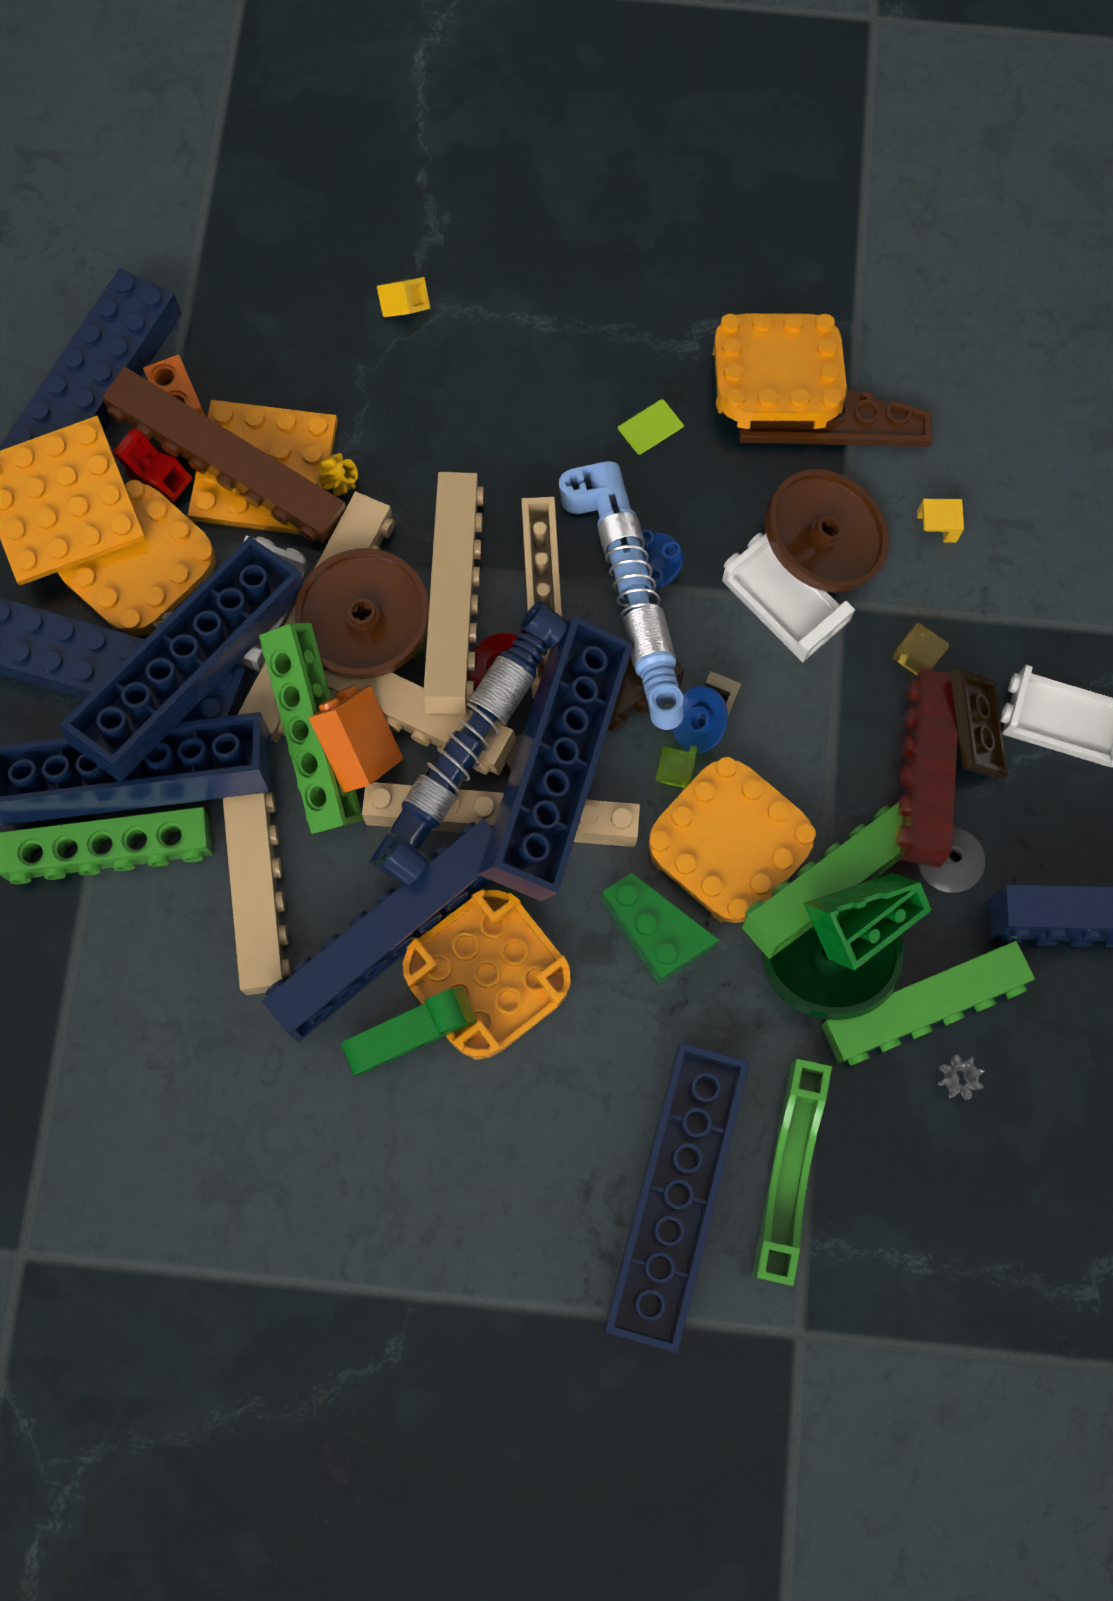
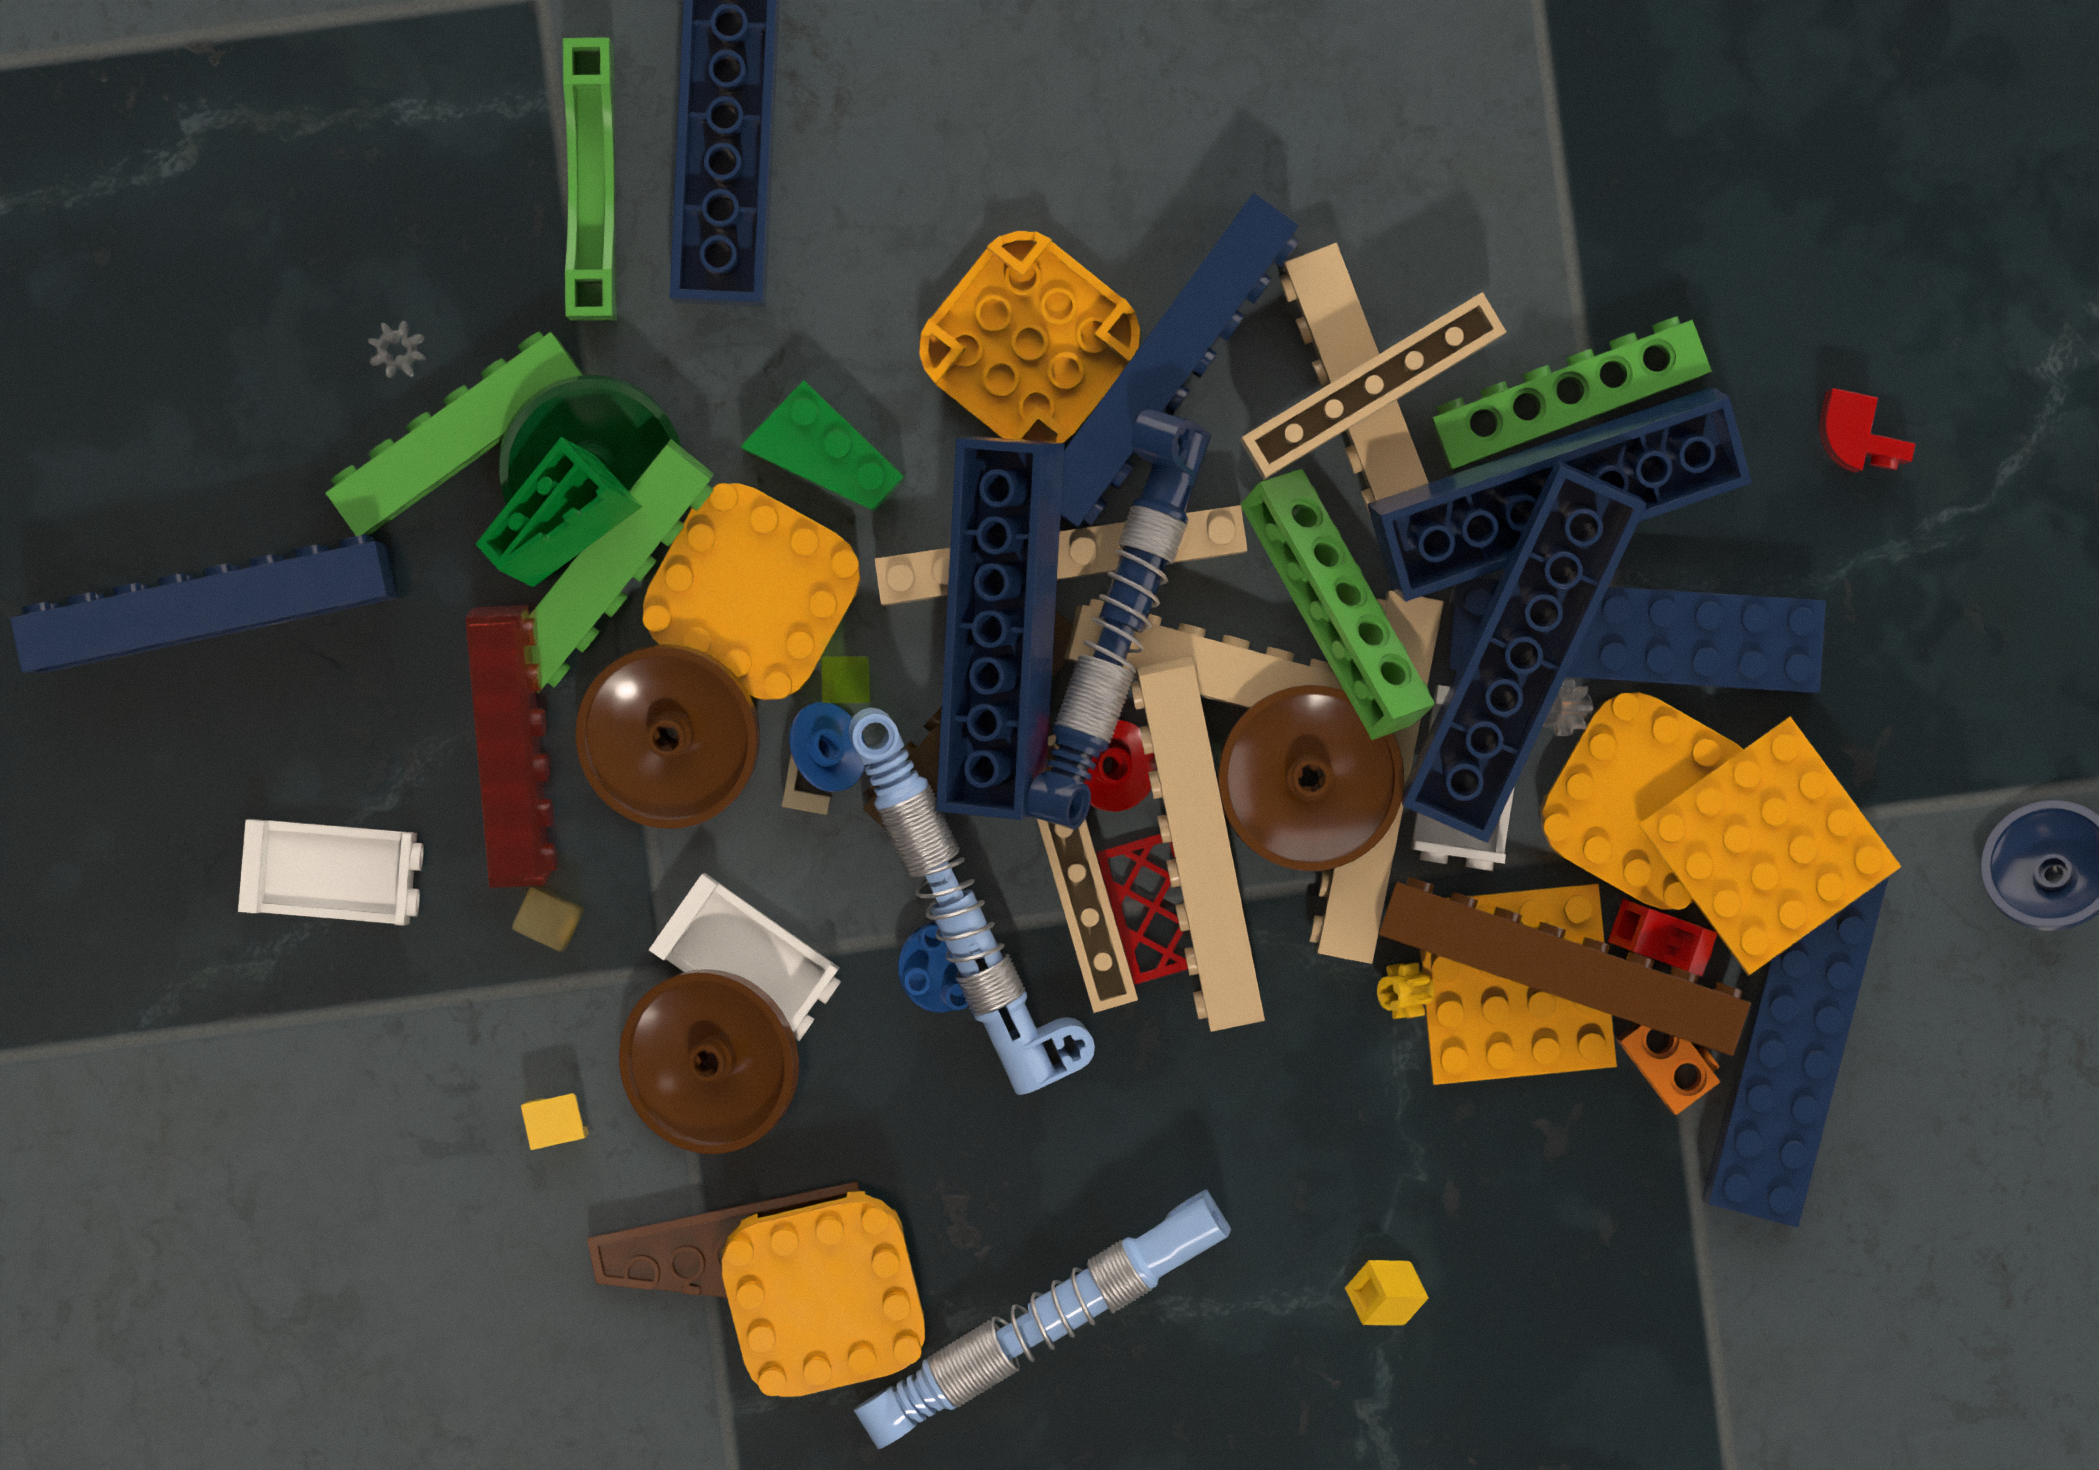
camera: 170 degrees right, 15 degrees up
orange brick [309,685,404,793] -> none
green beam [340,987,477,1076] -> none
lime sticker [618,399,684,455] -> none
dark grey dish [917,826,985,893] -> none
dark brown tile [950,668,1008,779] -> none
none -> reddish brown dish [576,644,760,829]
none -> light blue piece [854,1190,1231,1449]
none -> red window [1096,833,1188,985]
none -> tan brick [1240,292,1506,480]

